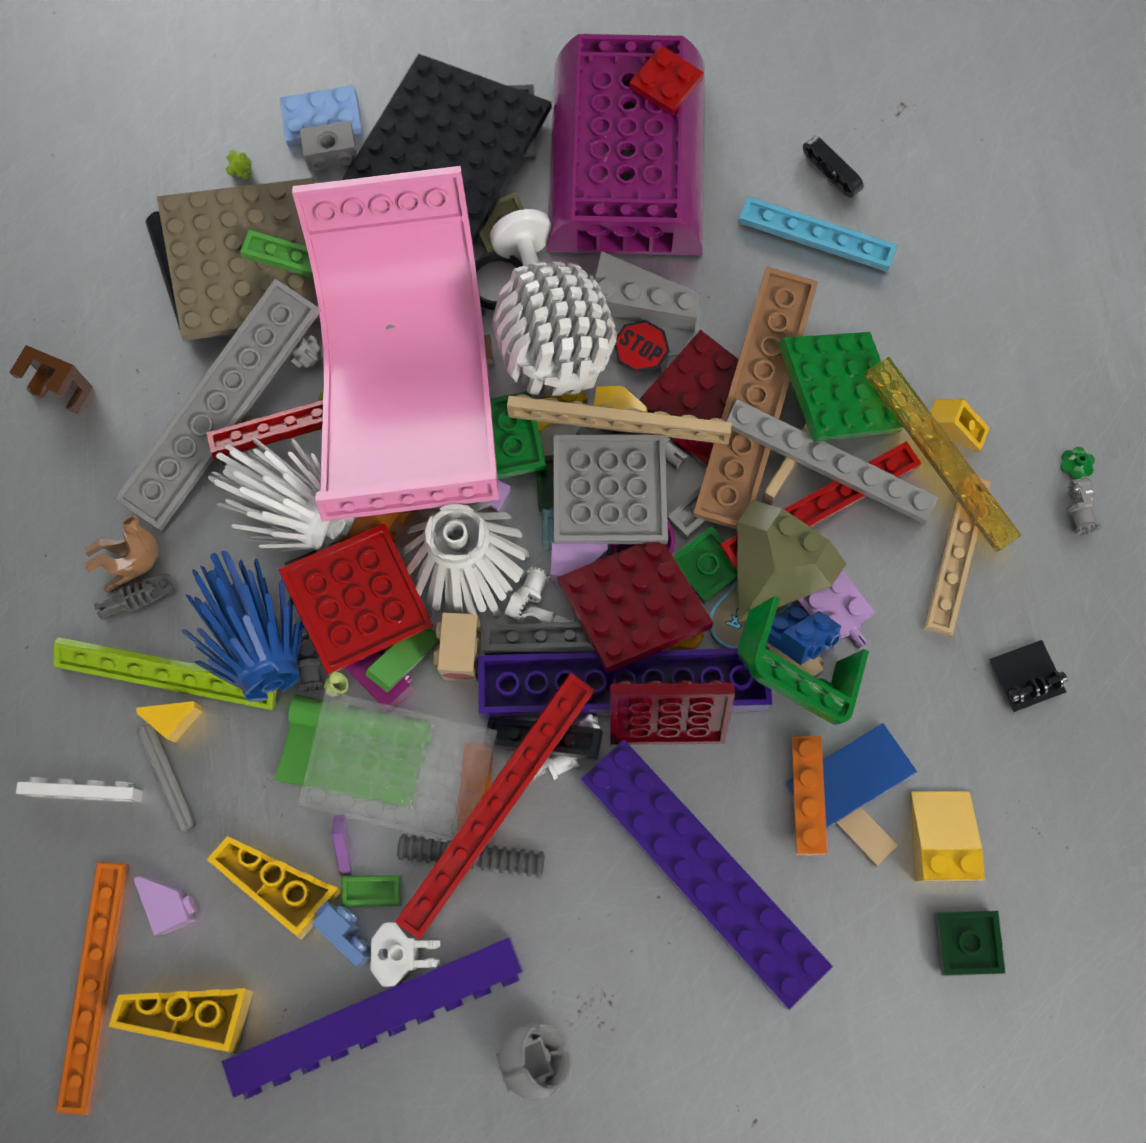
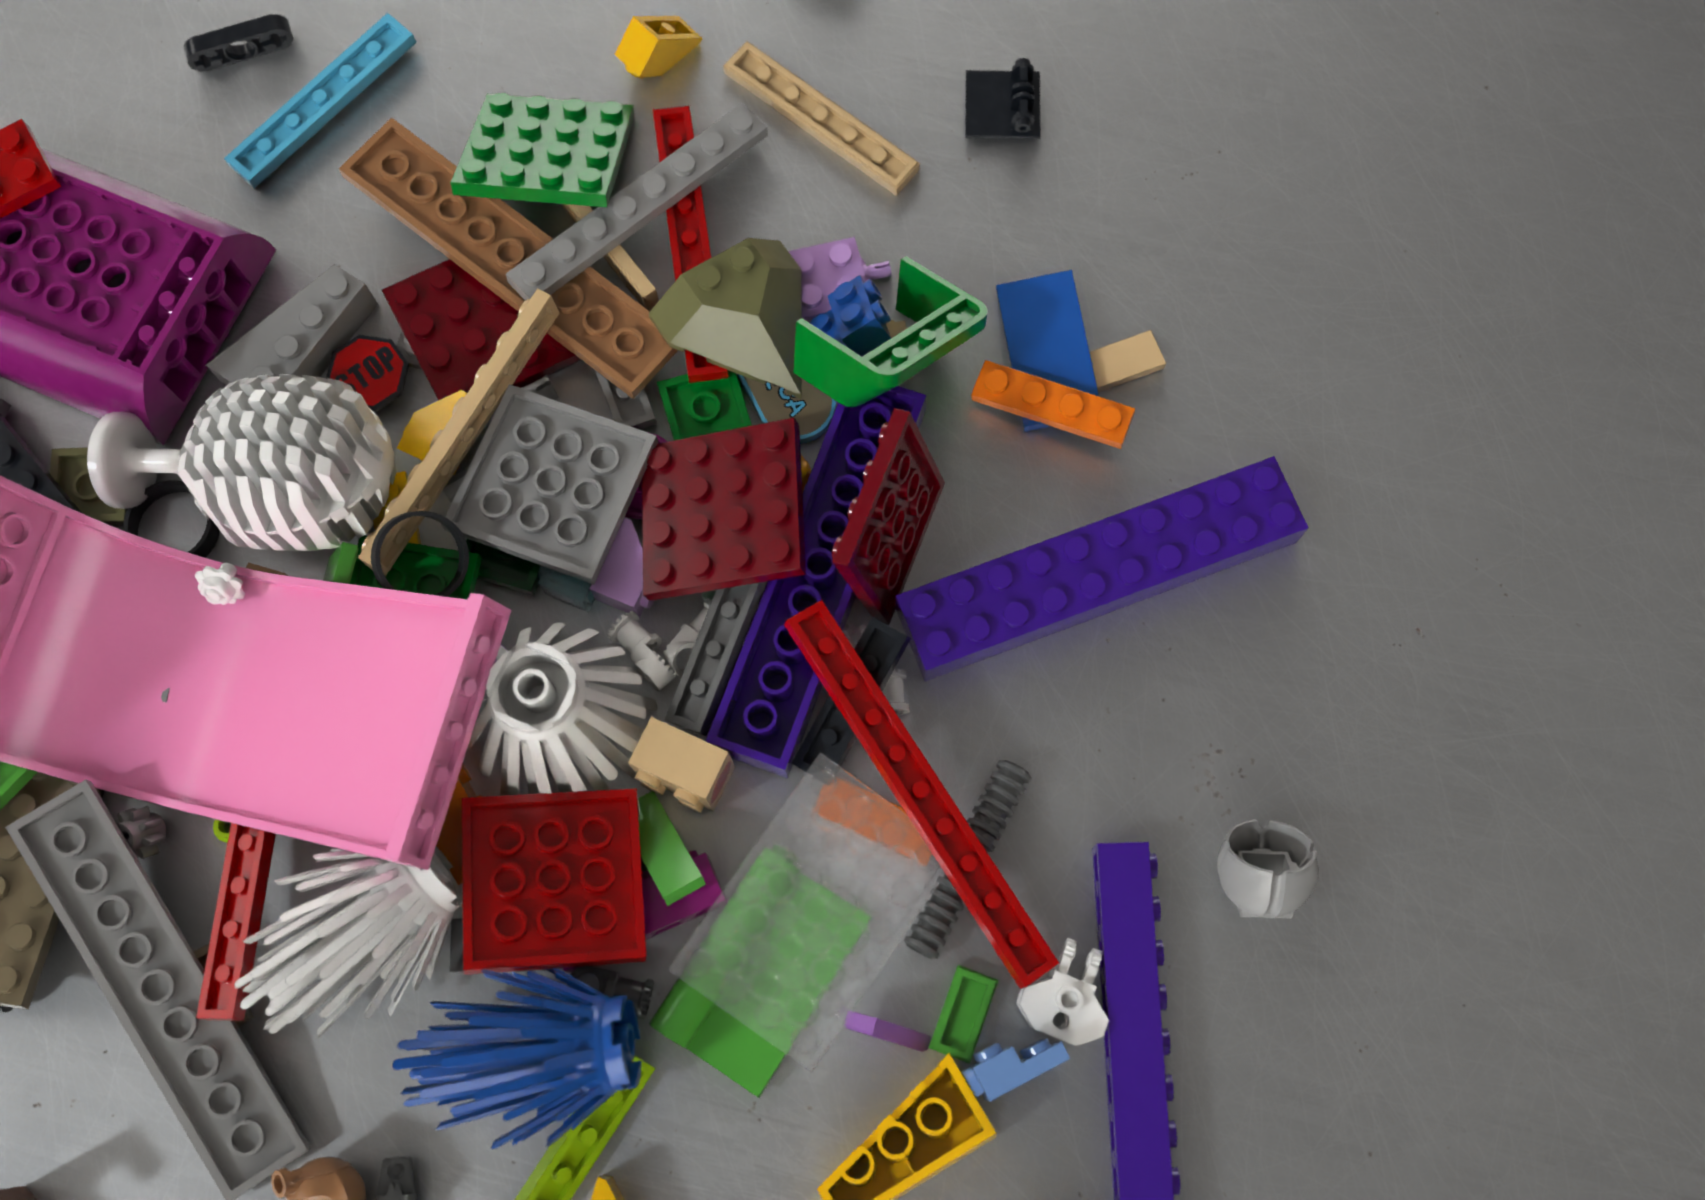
camera: 70 degrees left, 0 degrees up
yellowish green hinge [323,672,349,697] -> none
clear yellow plate [864,357,1022,553] -> none
yellow slope [910,791,985,882] -> none
dark green plate [935,911,1006,976] -> none
none -> white plant [195,563,245,605]
none -> bright green tile [323,542,359,584]
none -> black tyre [371,511,469,597]

